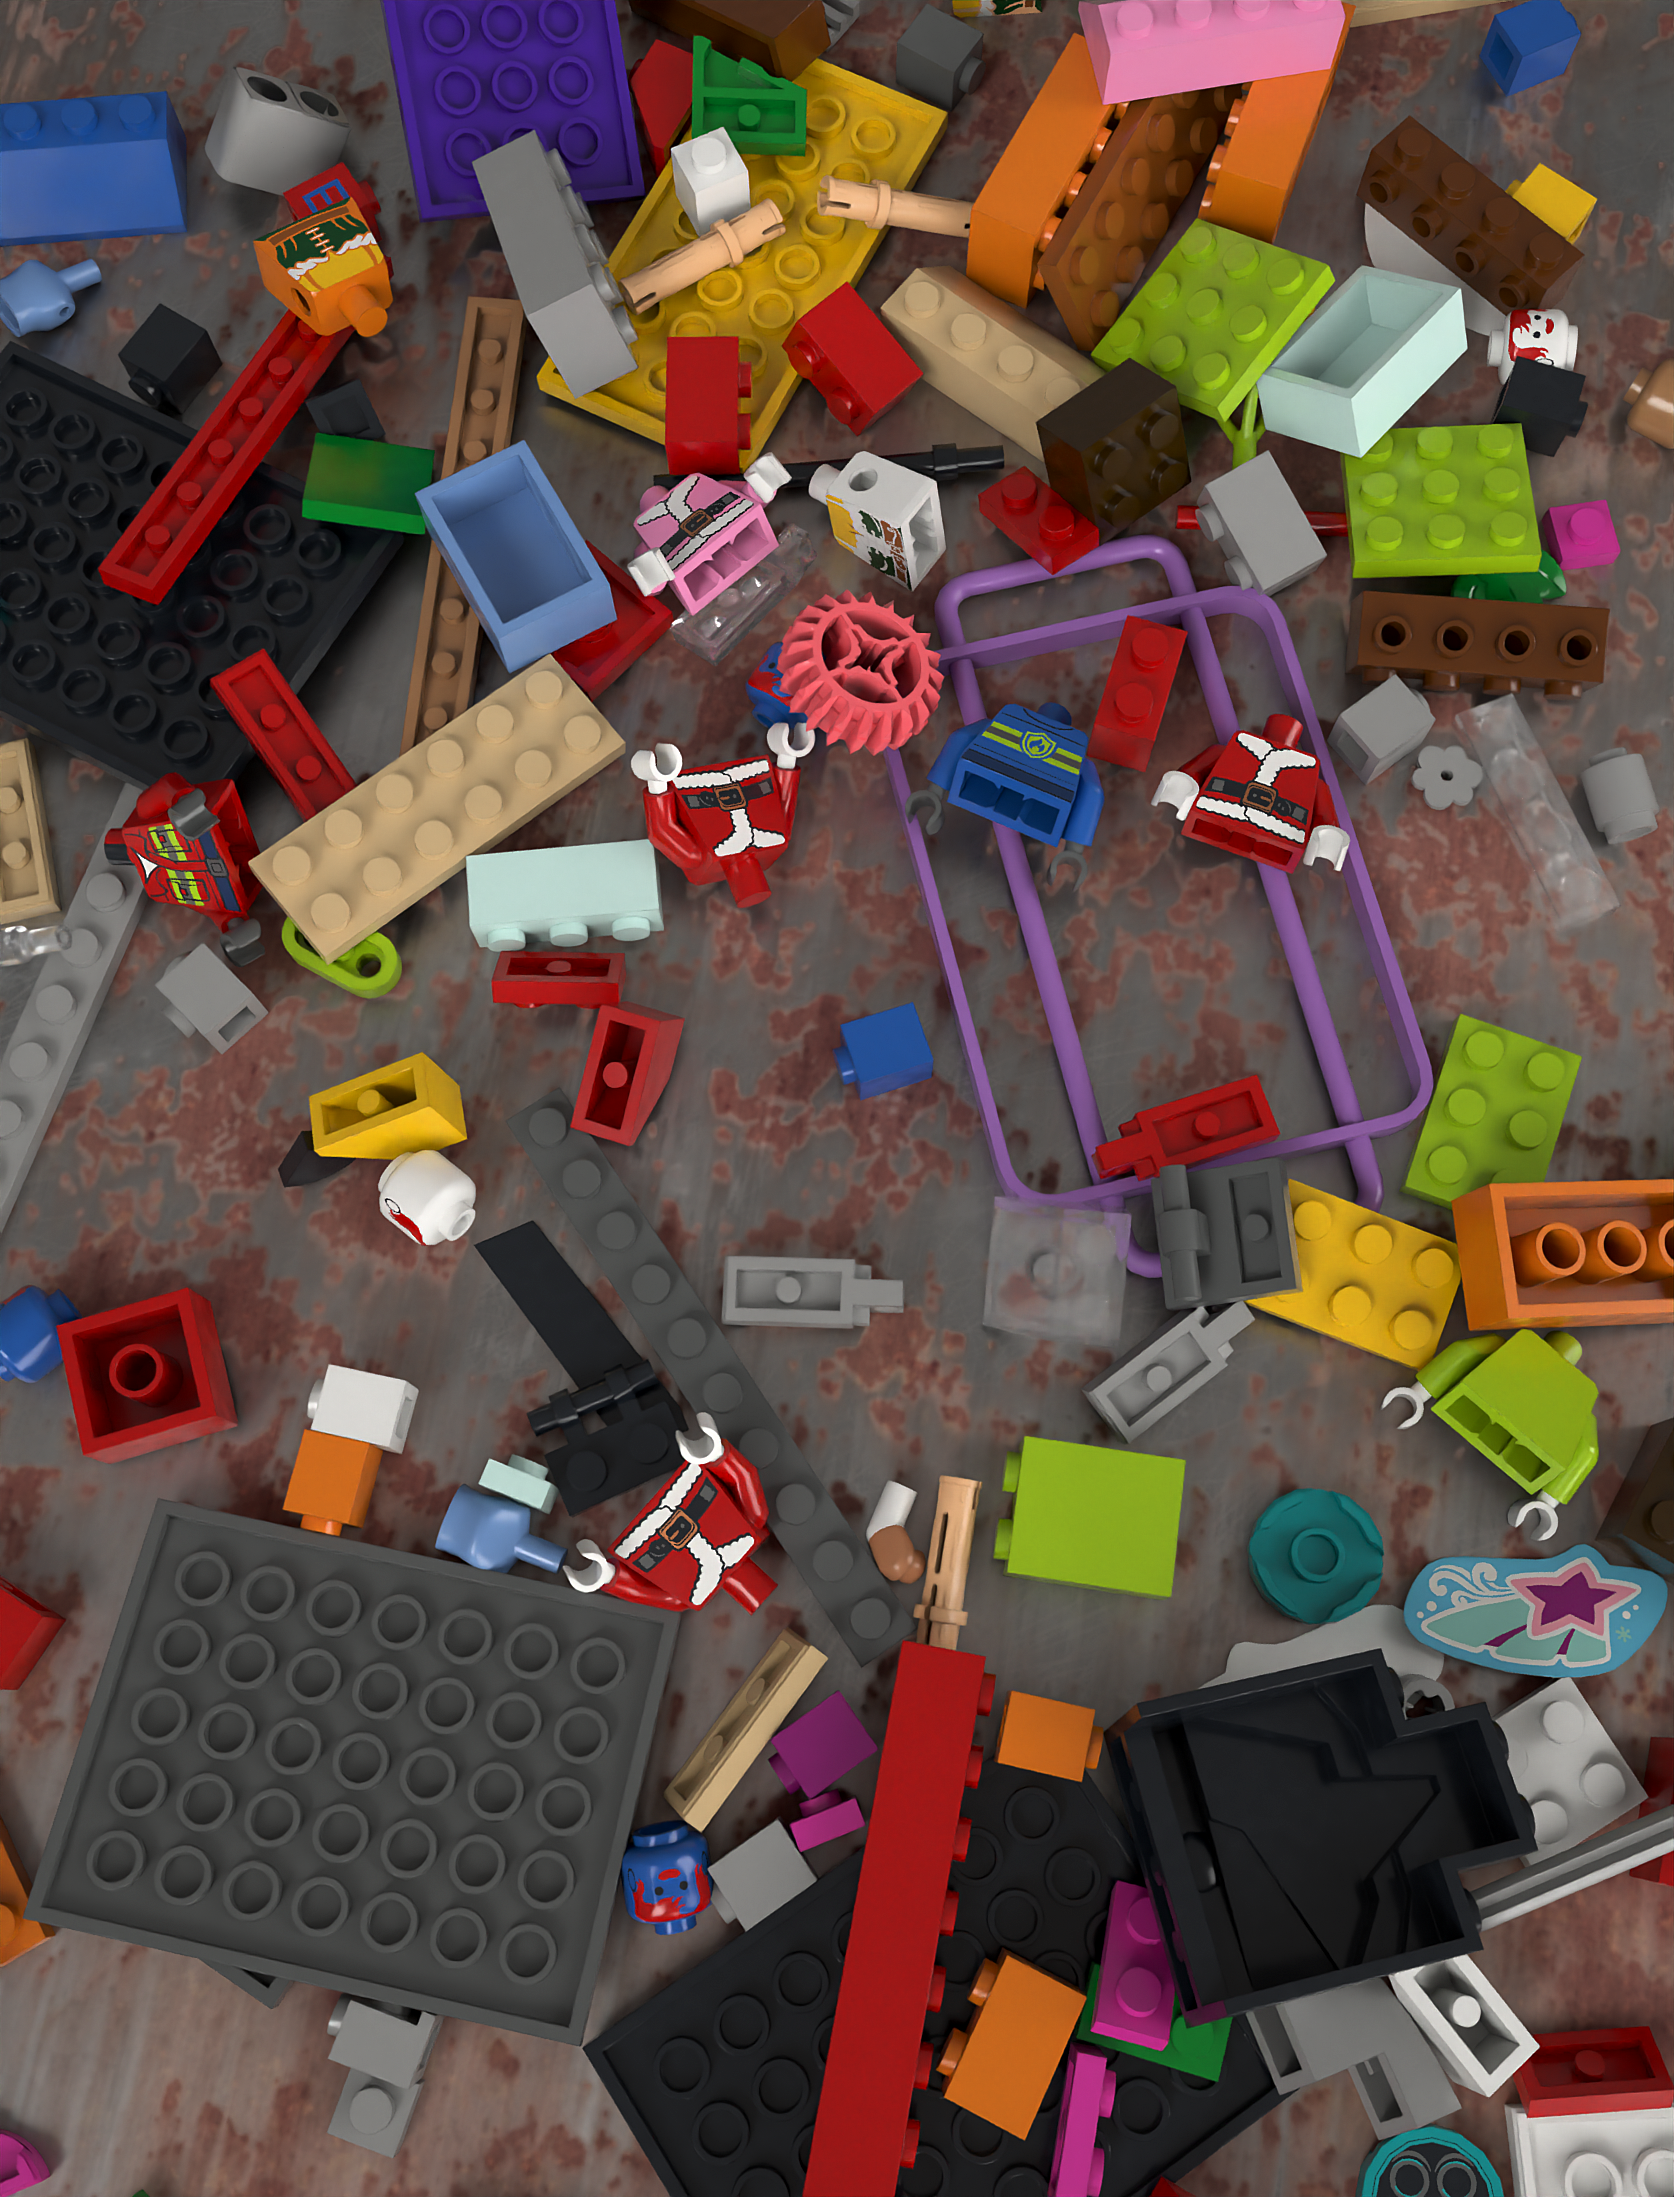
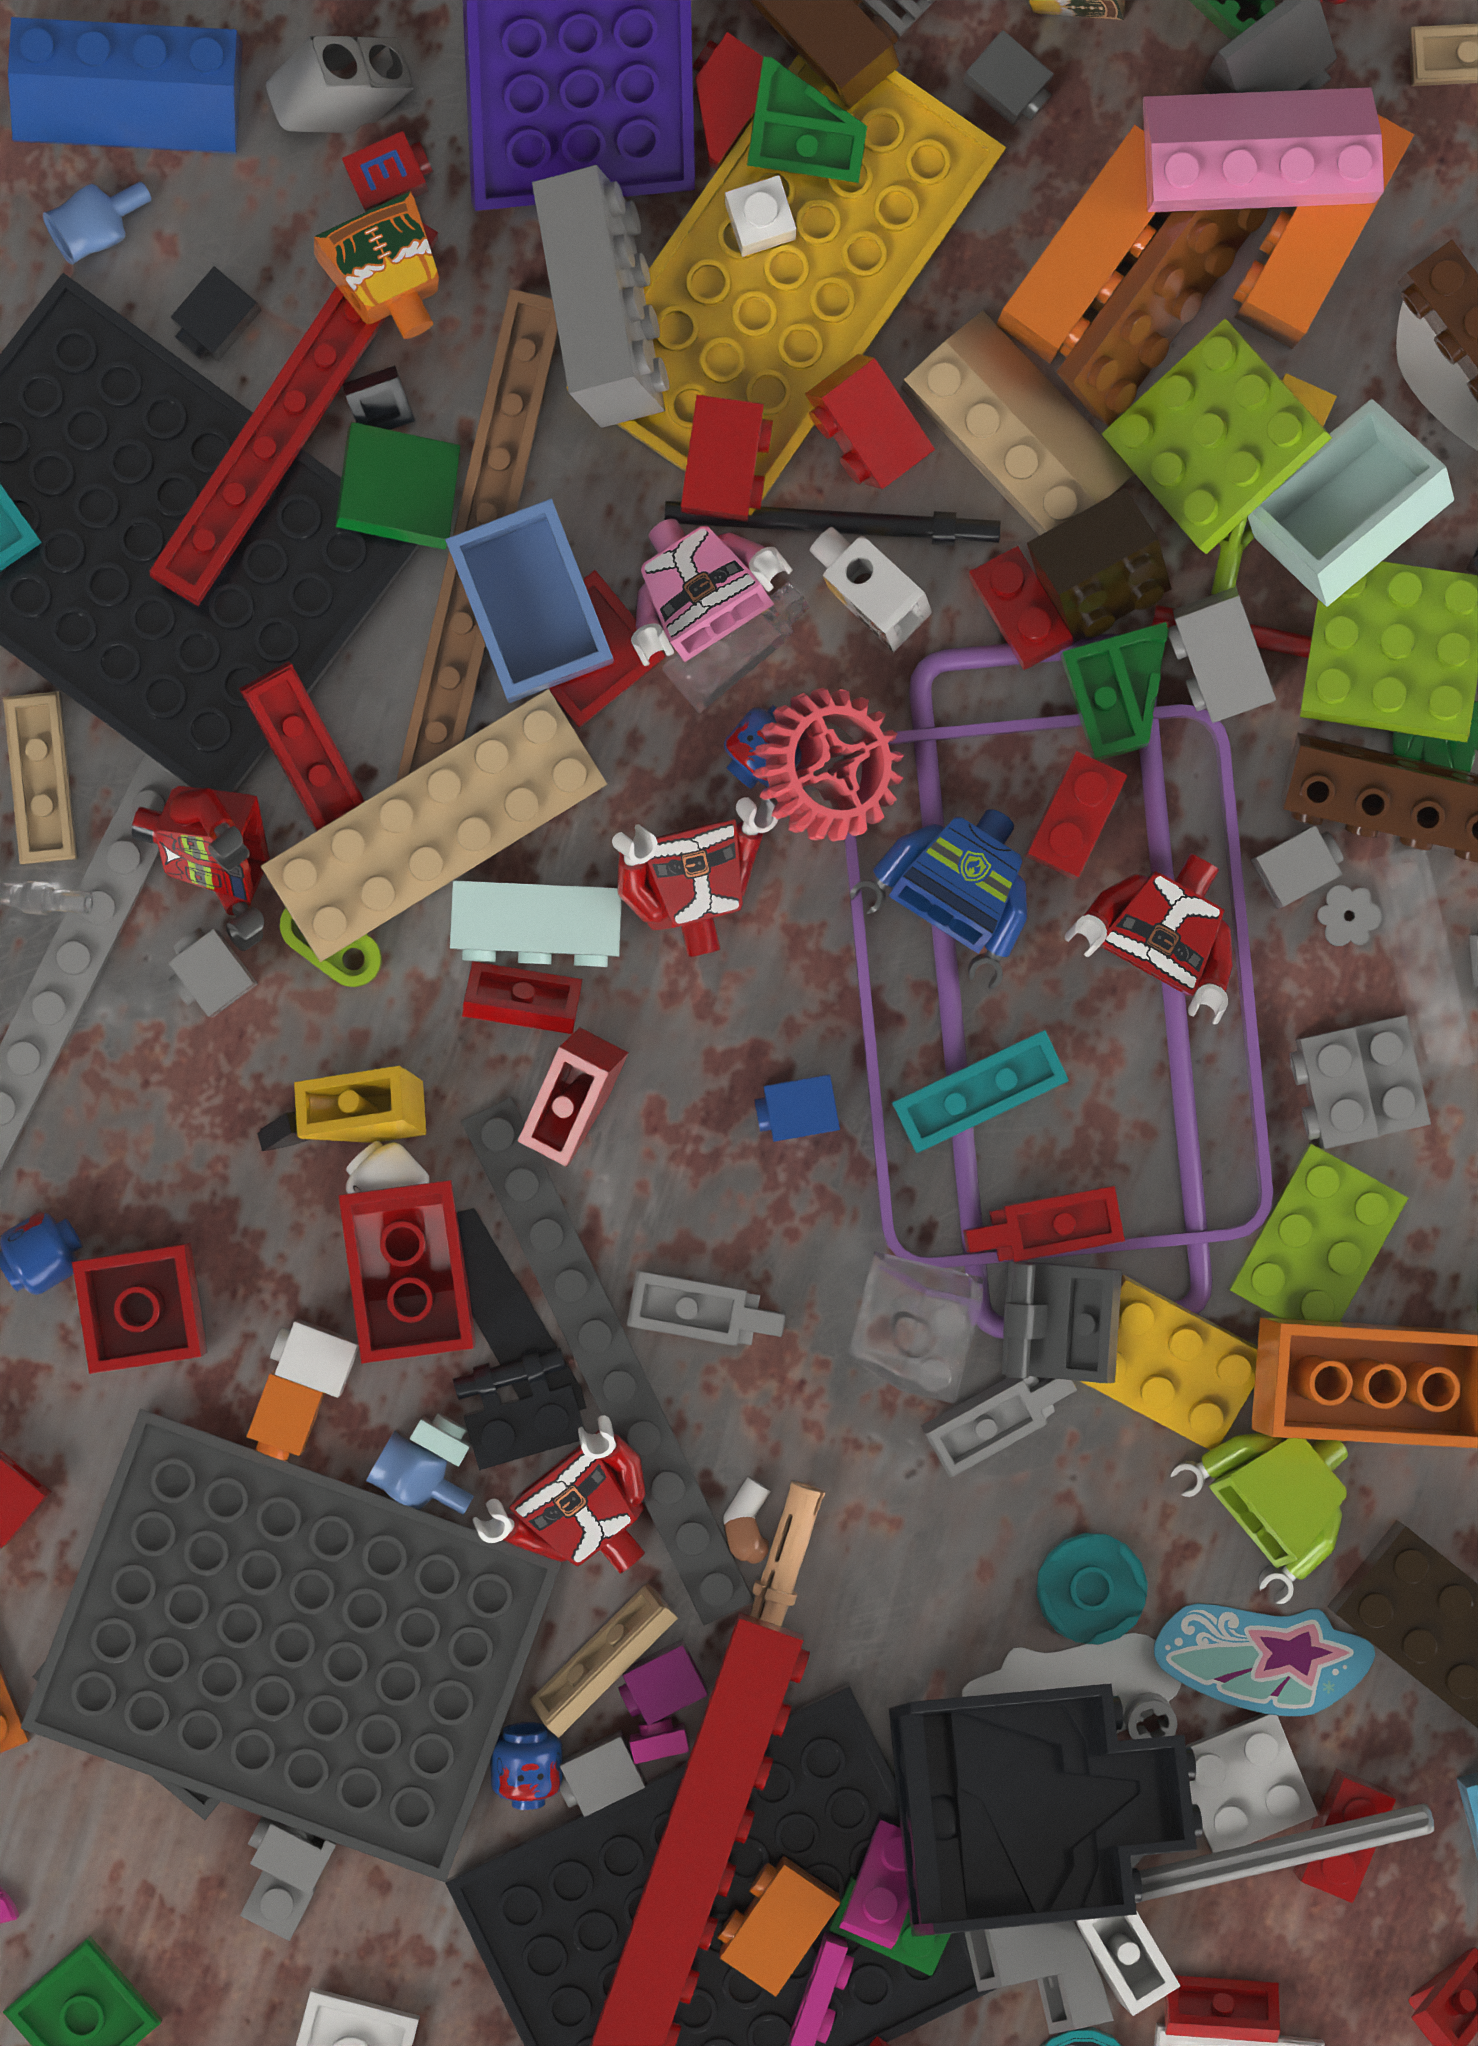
camera: 10 degrees right, 15 degrees up
light nougat pin [618,198,786,316] -> none
light nougat pin [817,175,974,239] -> none
lime brick [993,1436,1186,1600] -> none
orange brick [993,1690,1103,1782] -> none
none -> red slope [338,1180,476,1364]
none -> teal plate [891,1030,1069,1154]
none -> green wing [1061,622,1168,761]
none -> light grey plate [1289,1015,1431,1149]

